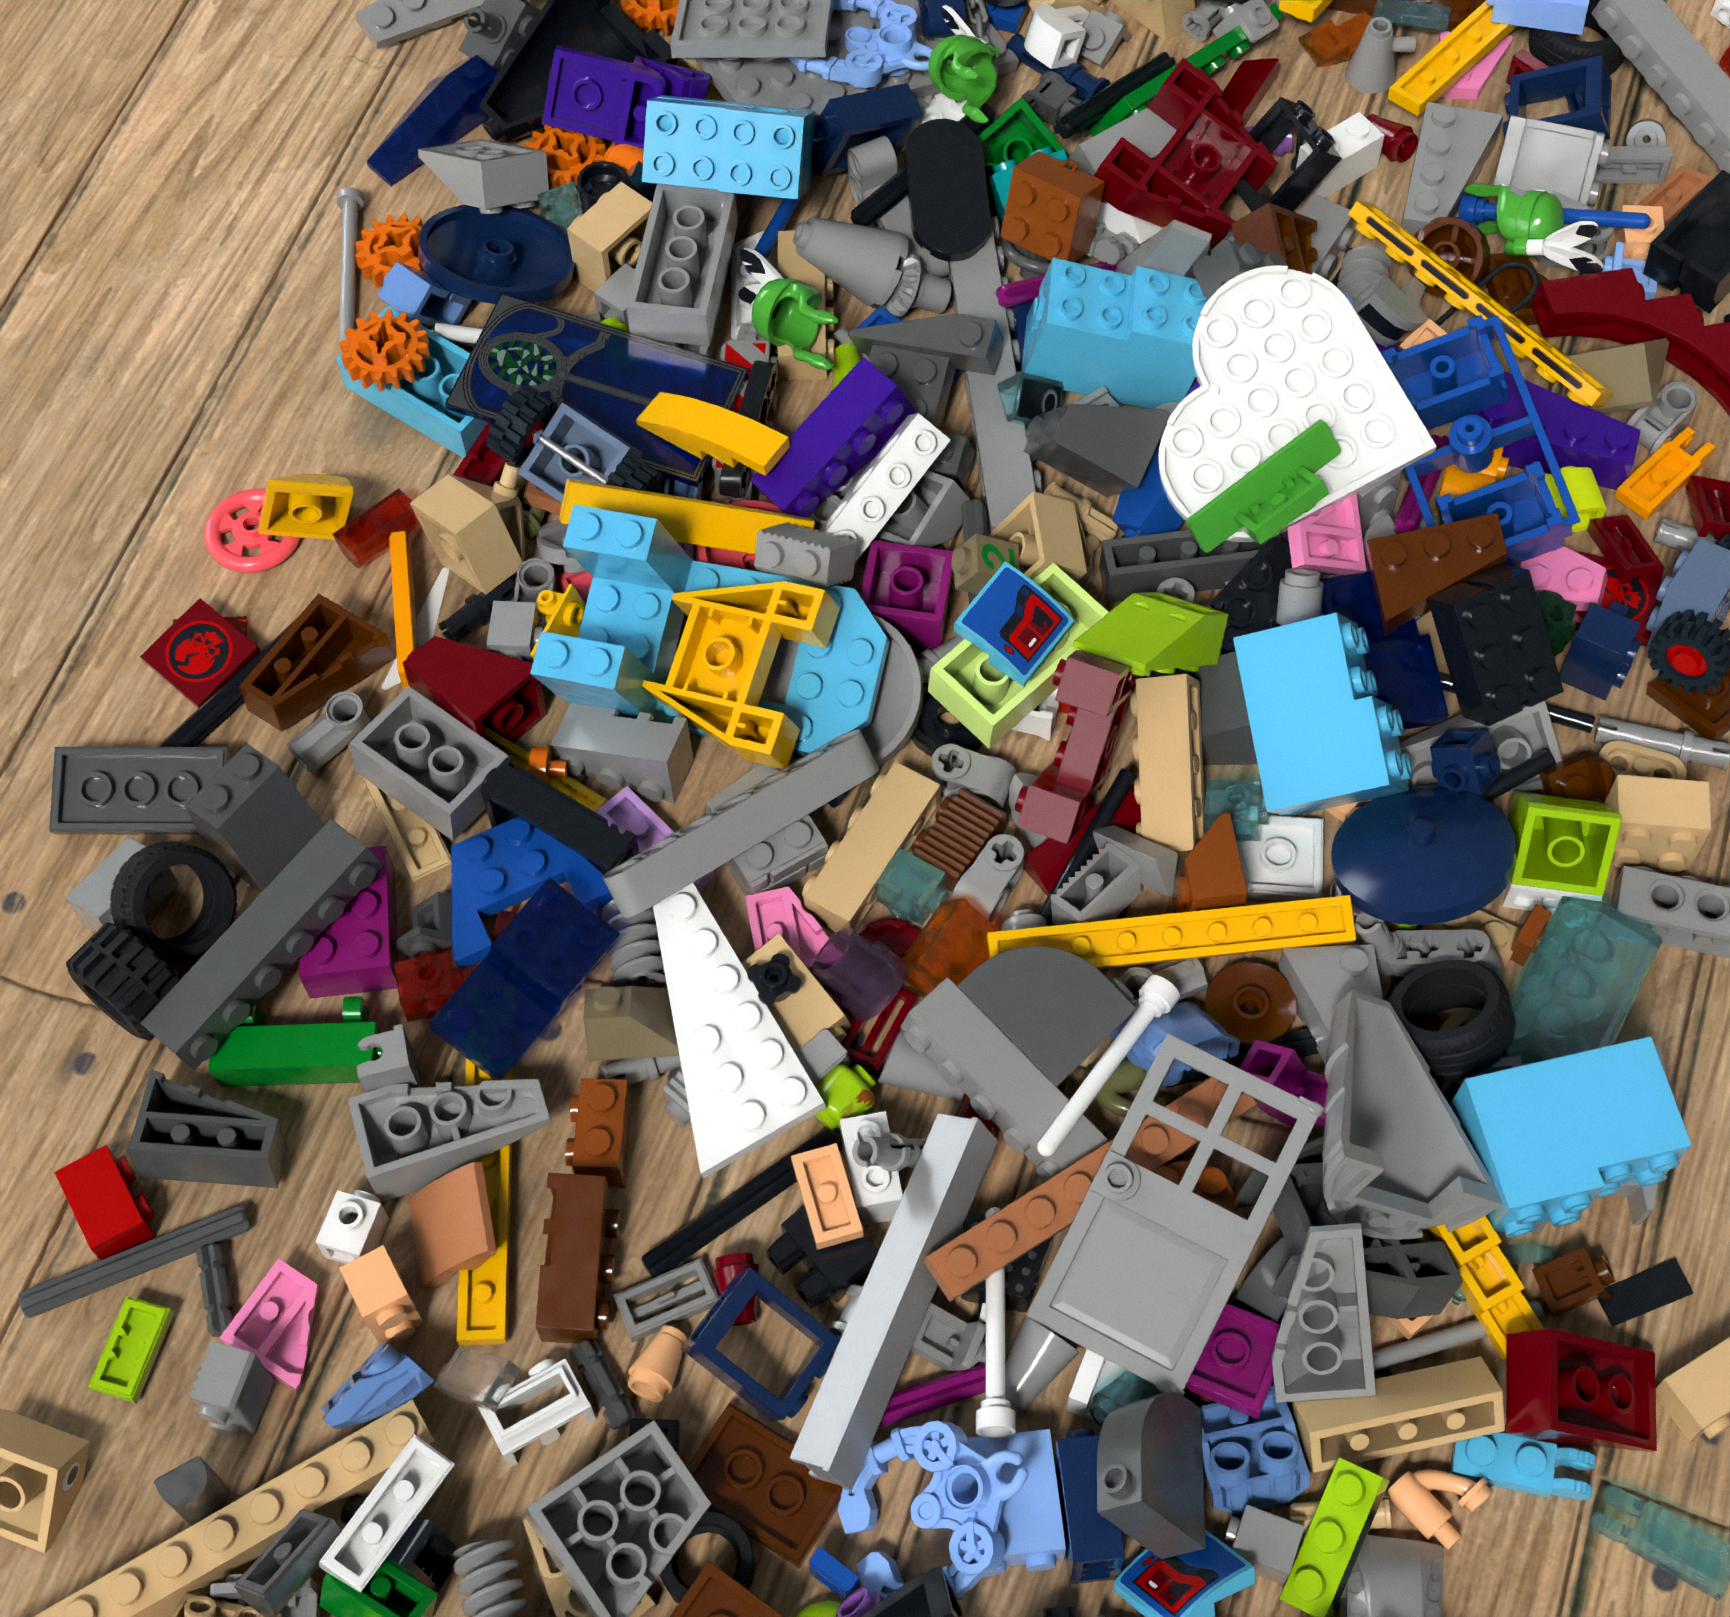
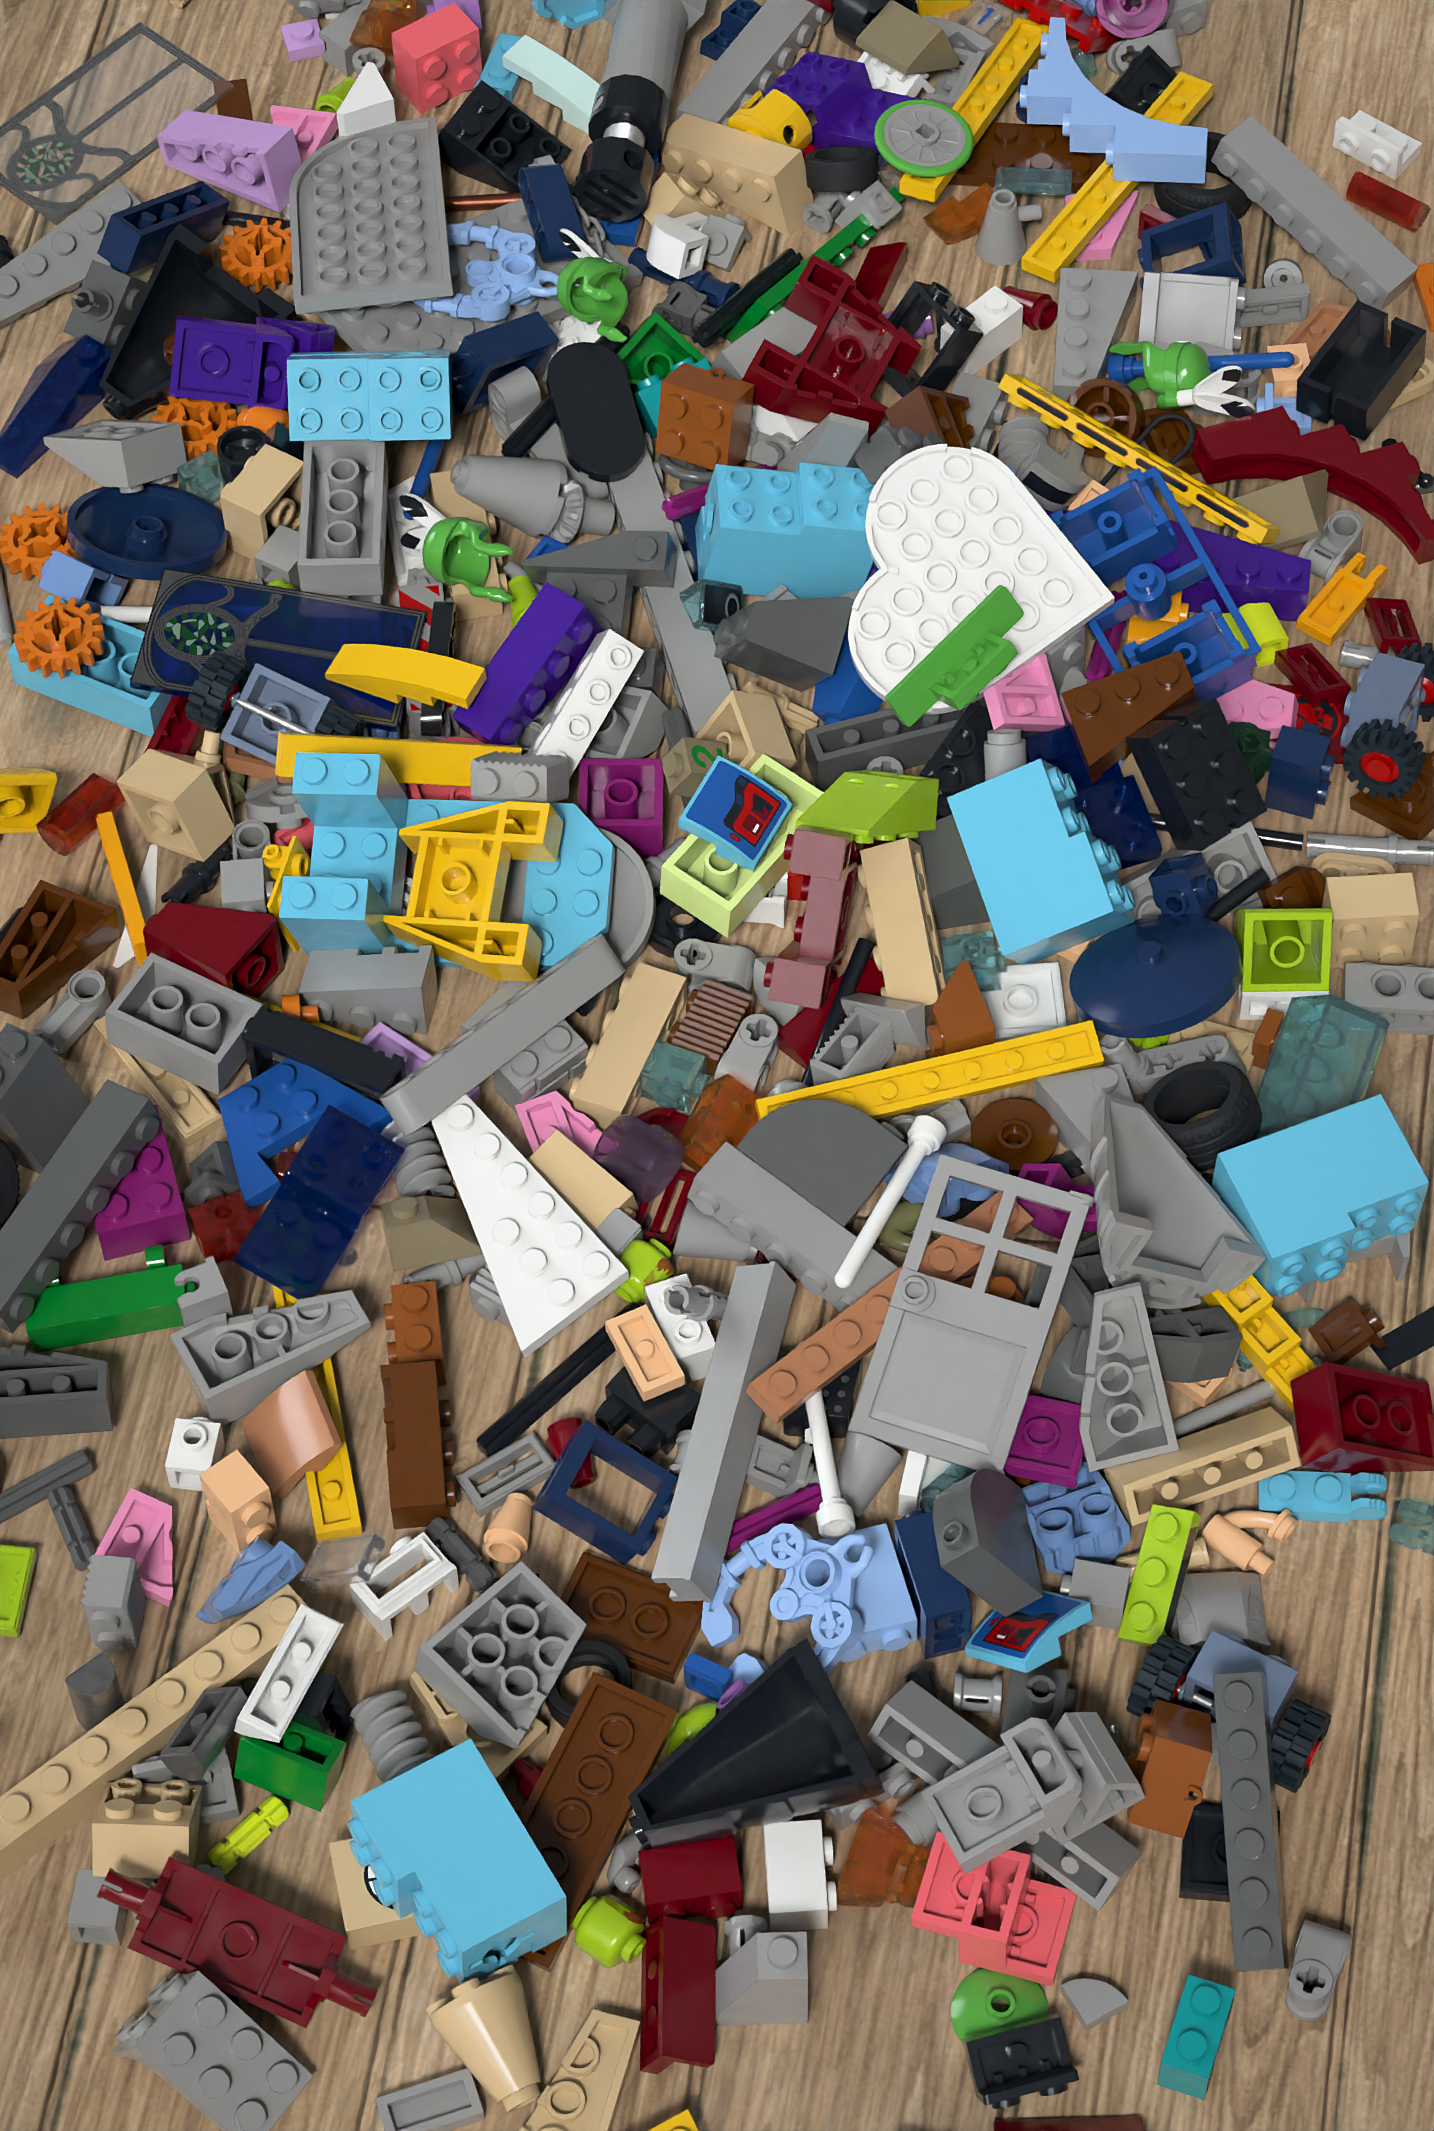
camera: 10 degrees left, 5 degrees down
black plate [747,953,801,1005] -> none

